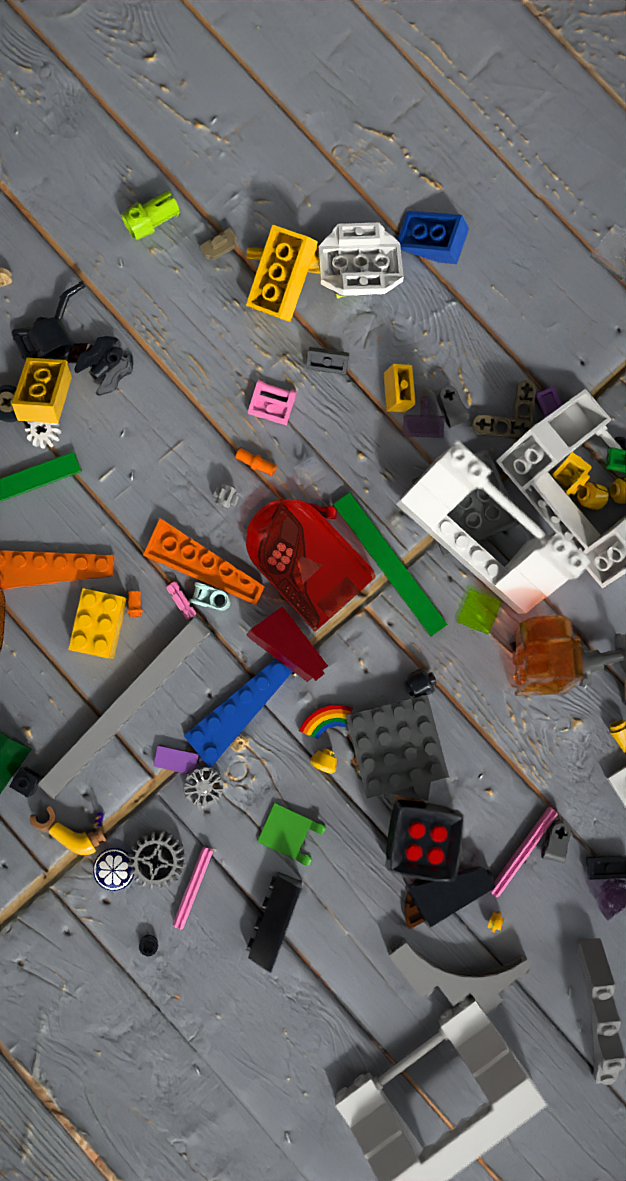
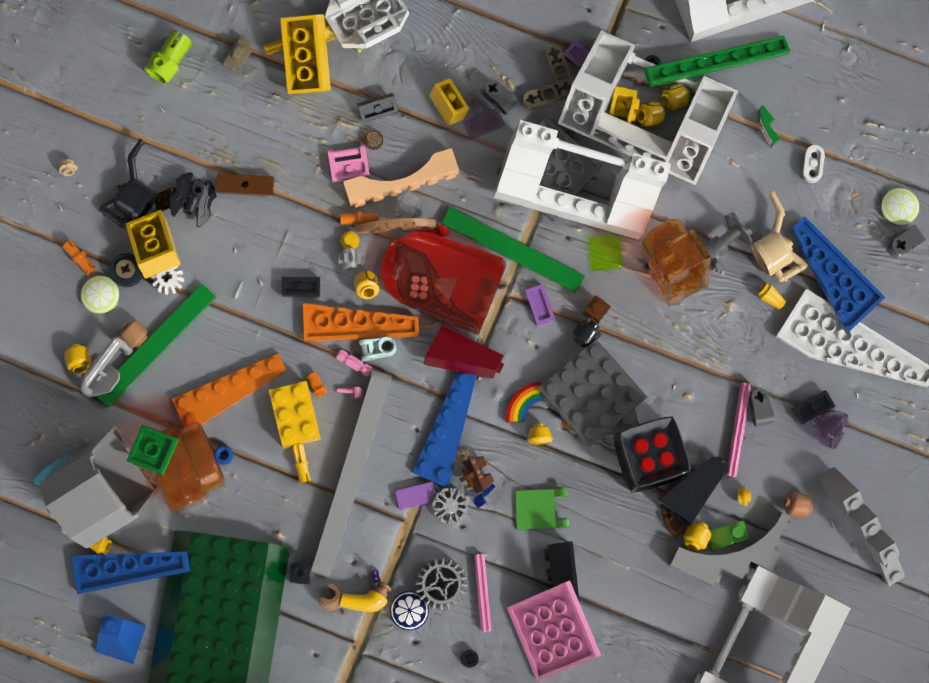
camera: 30 degrees left, 5 degrees down
none -> blue plate [214,445,234,465]
none -> reddish brown tile [216,173,274,196]
none -> black plate [282,277,320,297]
none -> yellow axle [292,444,311,483]
none -> bright pink hand [337,387,364,399]
none -> yellow plate [340,231,360,249]
none -> light nougat arch [343,148,459,208]
none -> yellow head [353,271,380,299]
none -> medium nougat tile [355,218,436,235]
none -> reddish brown tile [364,130,383,150]
none -> reddish brown hips [459,455,494,493]
none -> clear blue hand [474,484,496,508]
none -> bright pink plate [507,581,601,681]
none -> medium lavender tile [525,284,555,327]
none -> reddish brown brick [583,295,611,325]
none -> yellow head [683,522,712,552]
none -> bright green slope [709,520,750,551]
none -> nougat head [783,491,814,519]

